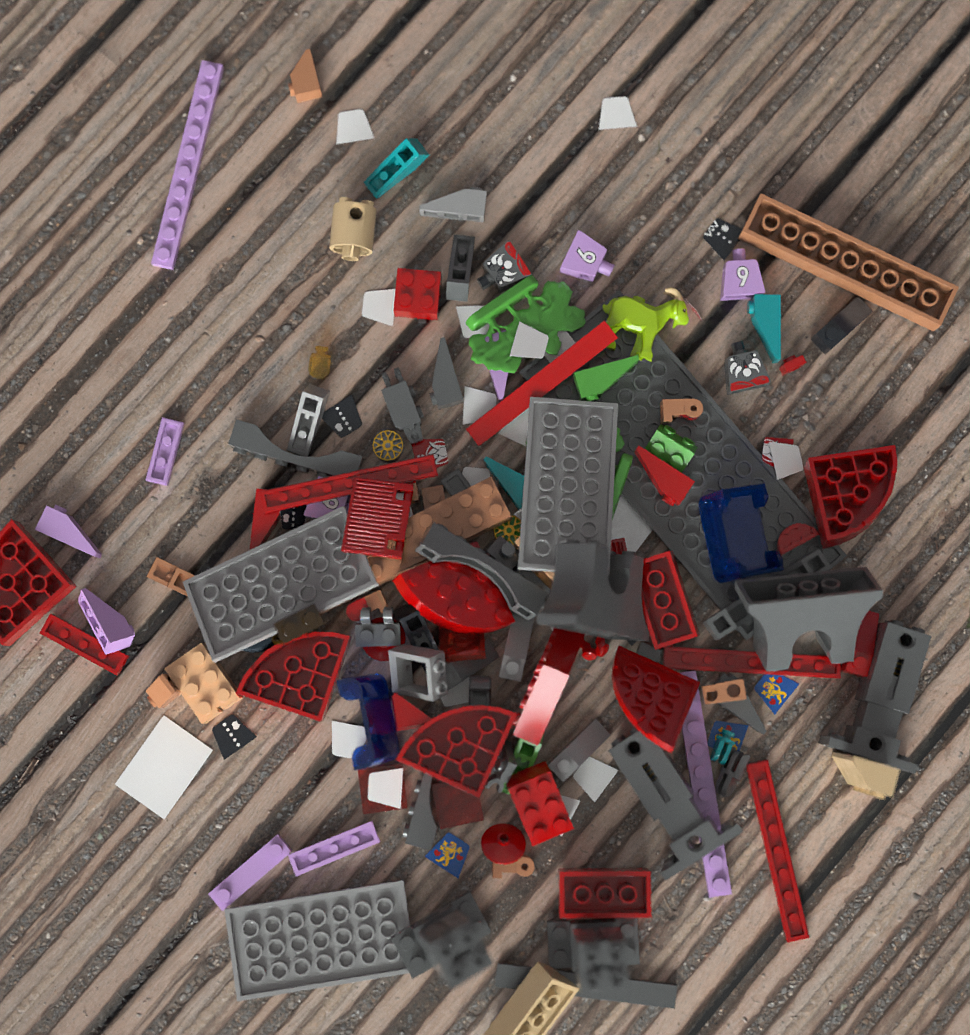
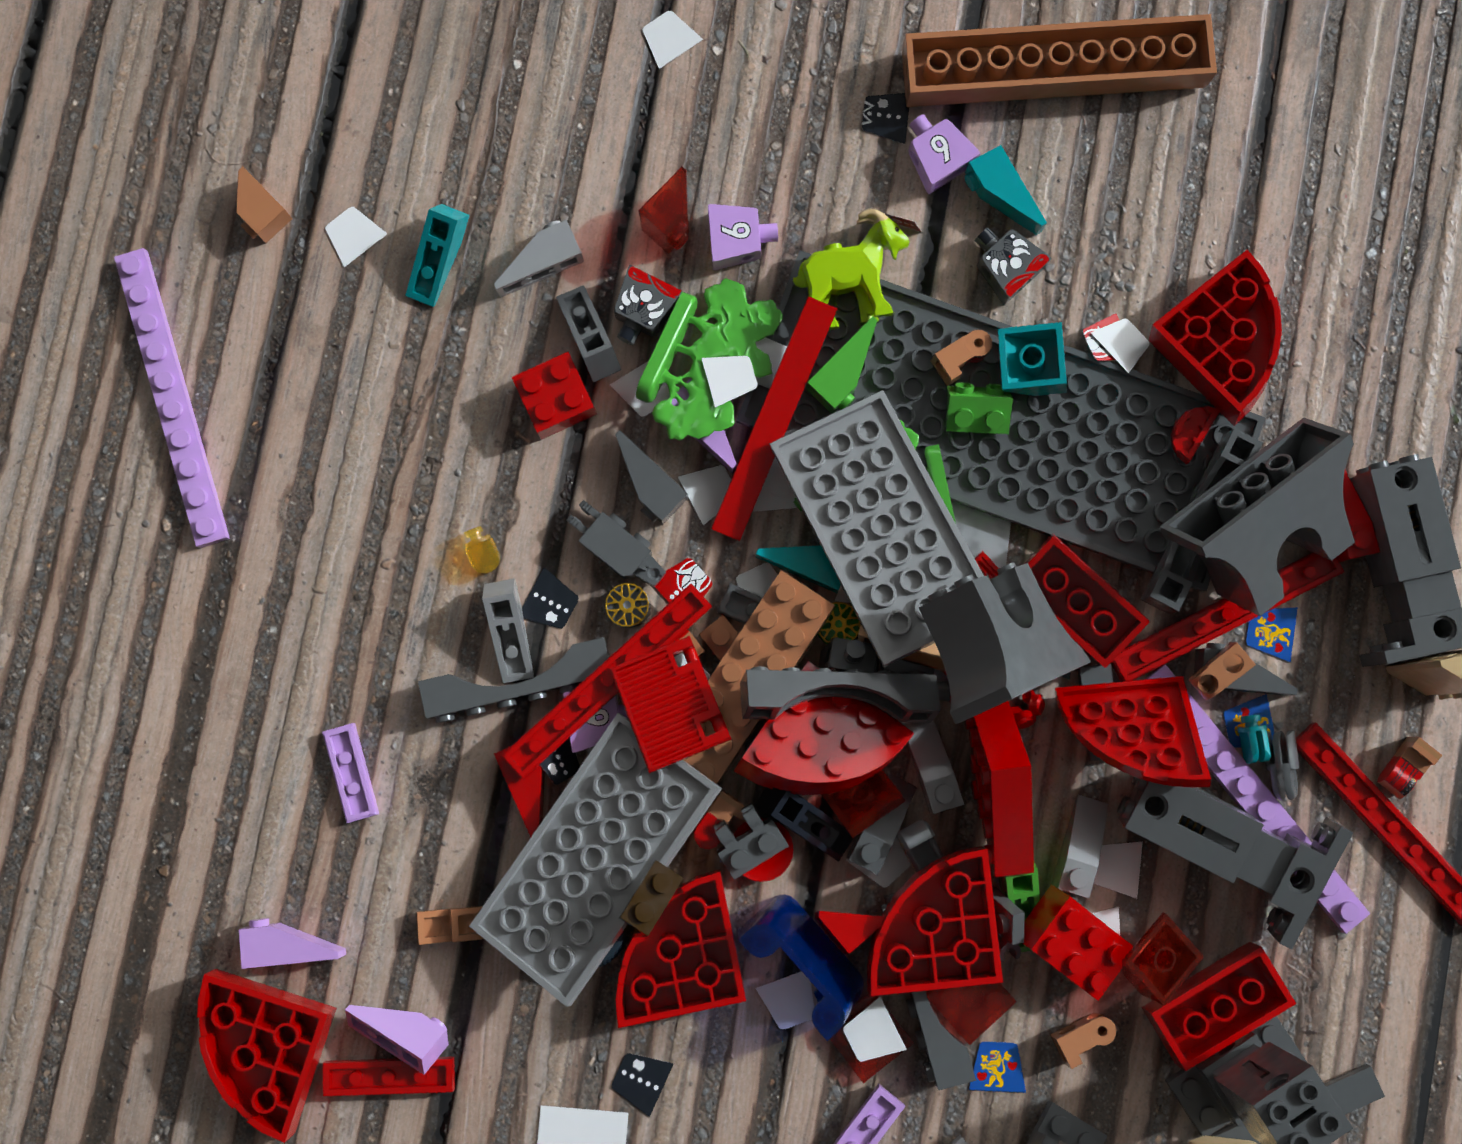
camera: 30 degrees left, 0 degrees up
slope [146,674,181,708] -> none
light nougat piece [164,643,243,724] -> none
tan cylinder [329,197,376,261] -> none
white sticker [362,289,395,326] -> none
light grey window [388,644,448,701] -> none
red dish [481,823,526,865] -> none
red slope [634,445,695,506] -> none
clear blue windscreen [699,483,784,583] -> none
red plate [779,355,807,376] -> none
black slope [811,296,873,355] -> none
none -> clear red slope [638,166,689,254]
none -> teal slope [998,322,1067,396]
none -> clear red slope [1122,912,1204,1005]
none -> leg [1377,737,1442,799]

